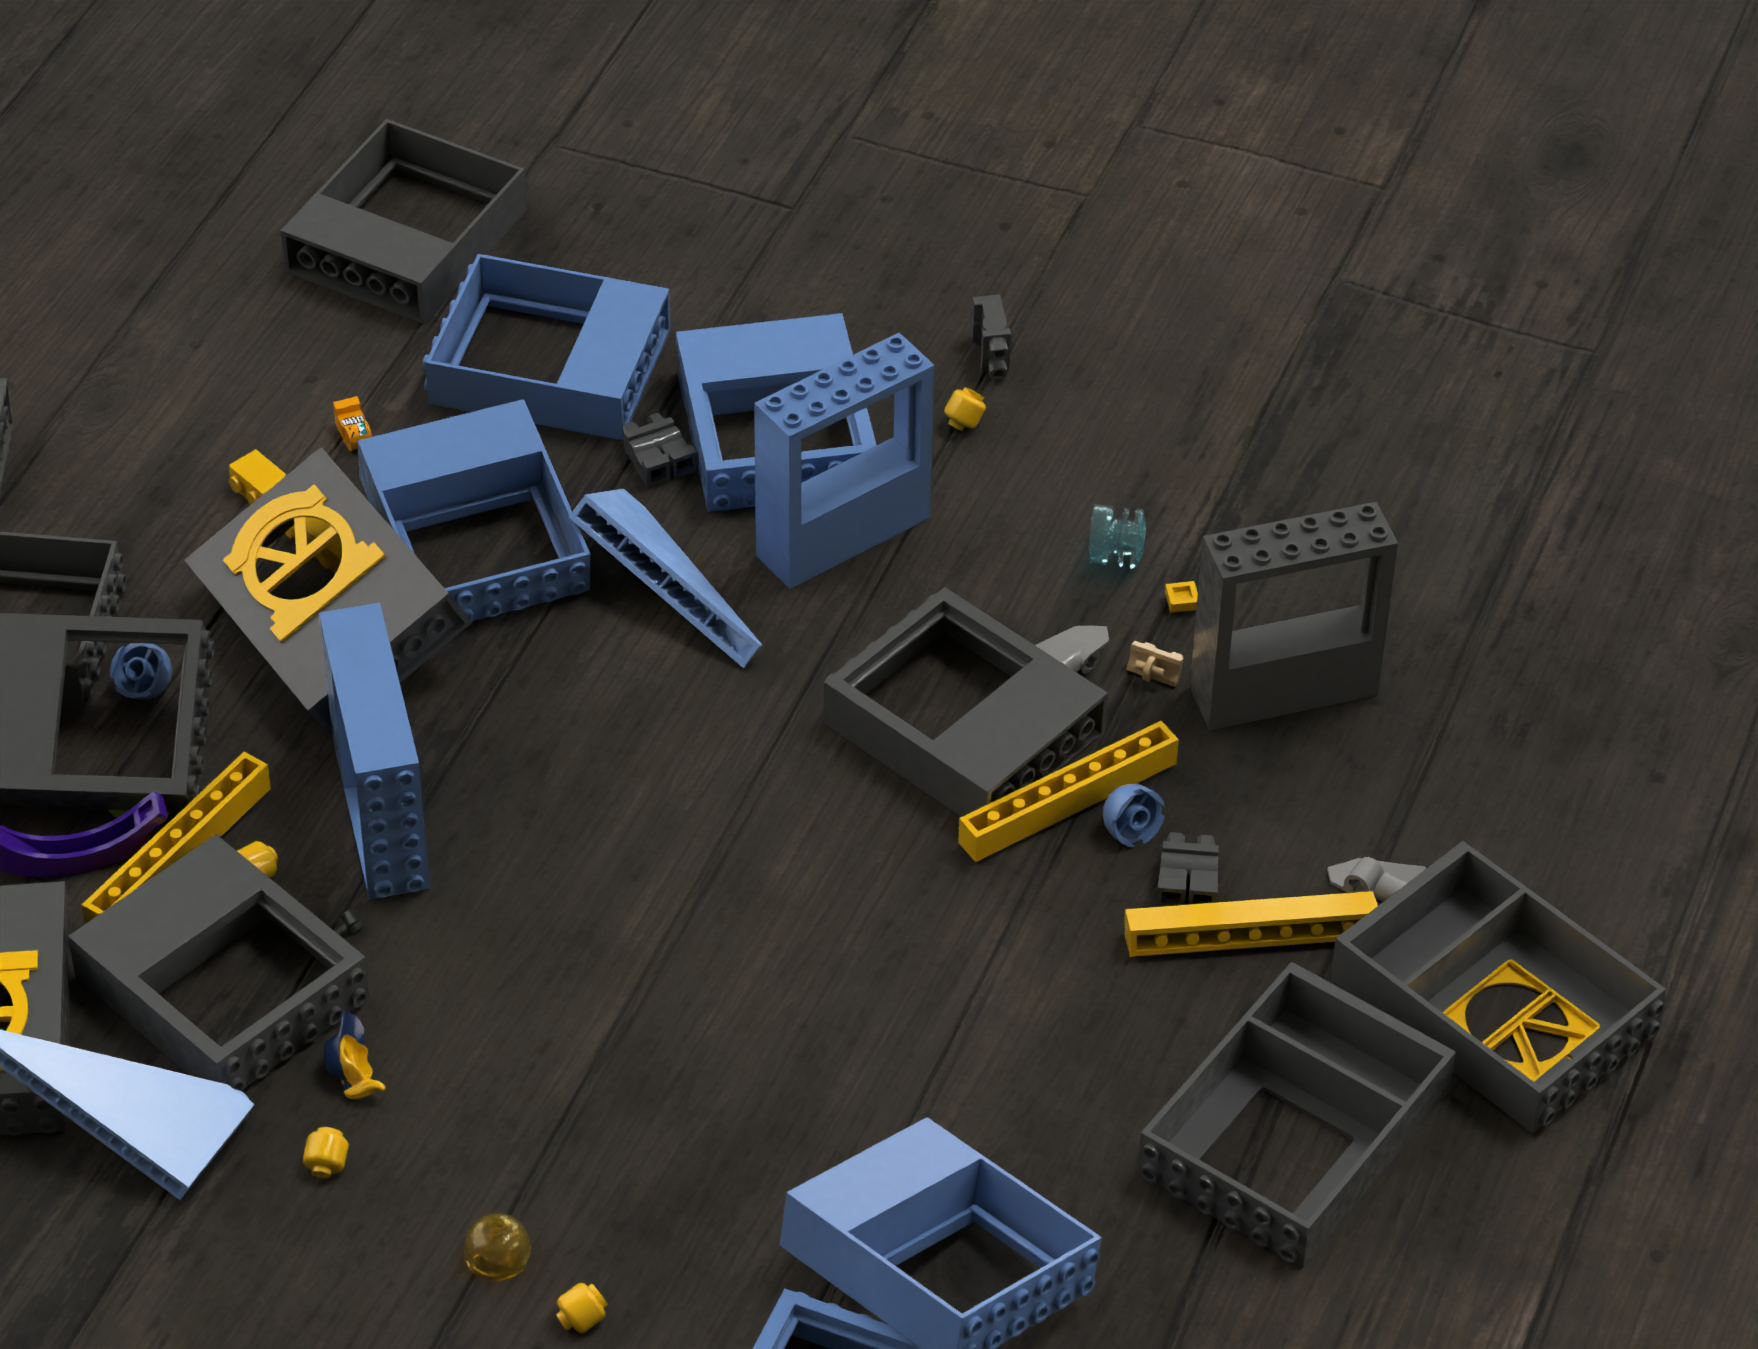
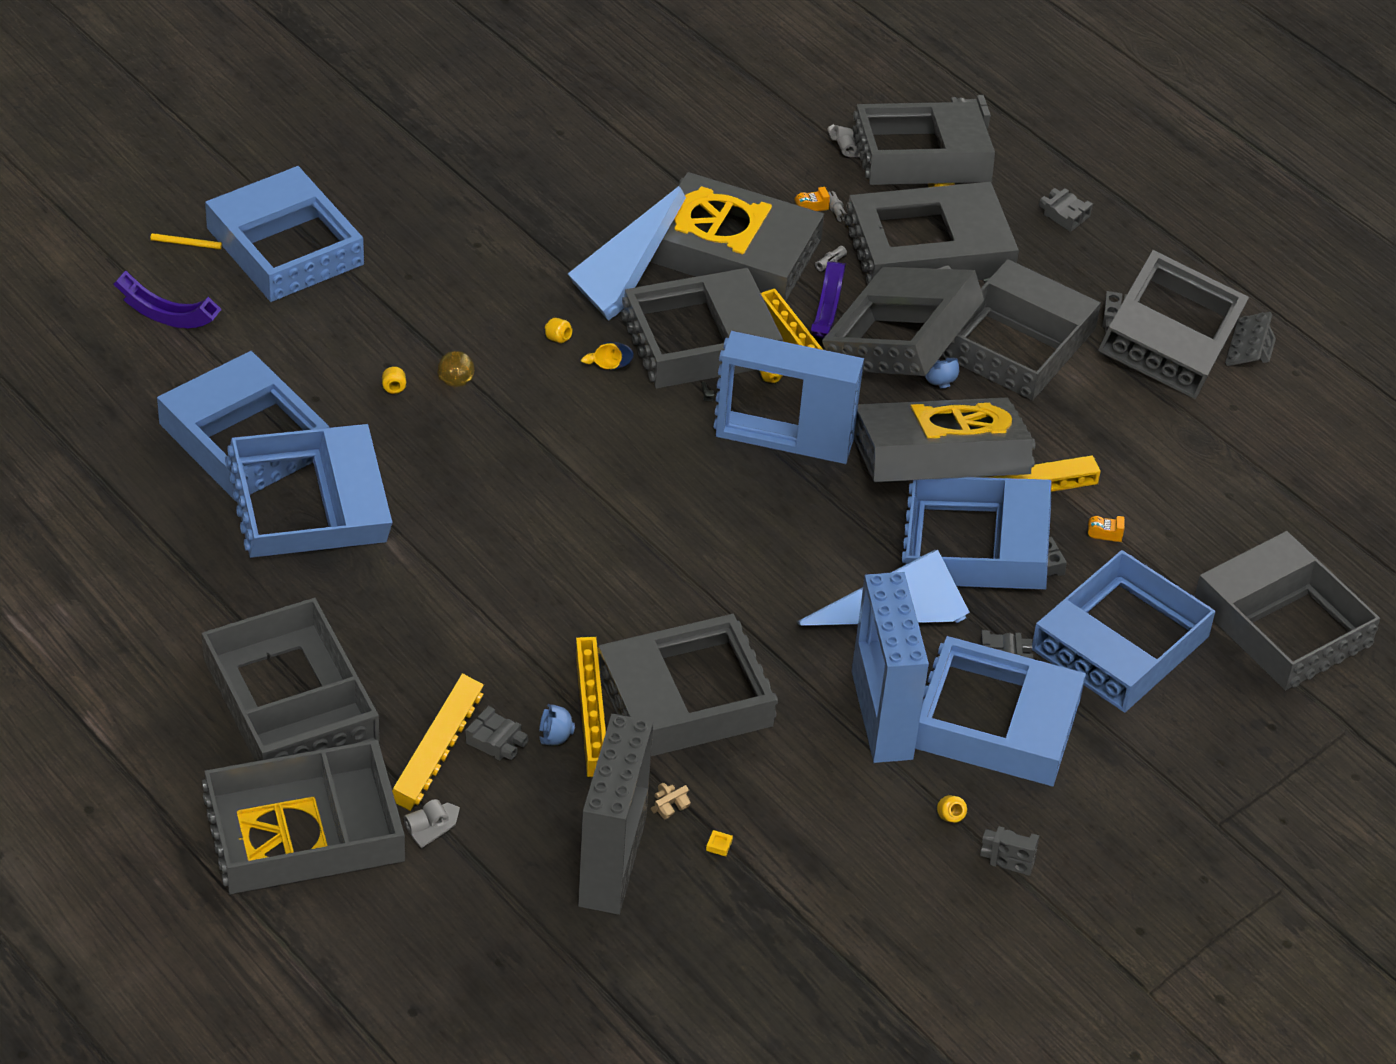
camera: 115 degrees right, 0 degrees up
light grey panel [1035,626,1110,674] -> none
clear light blue wheel [1088,504,1147,569] -> none

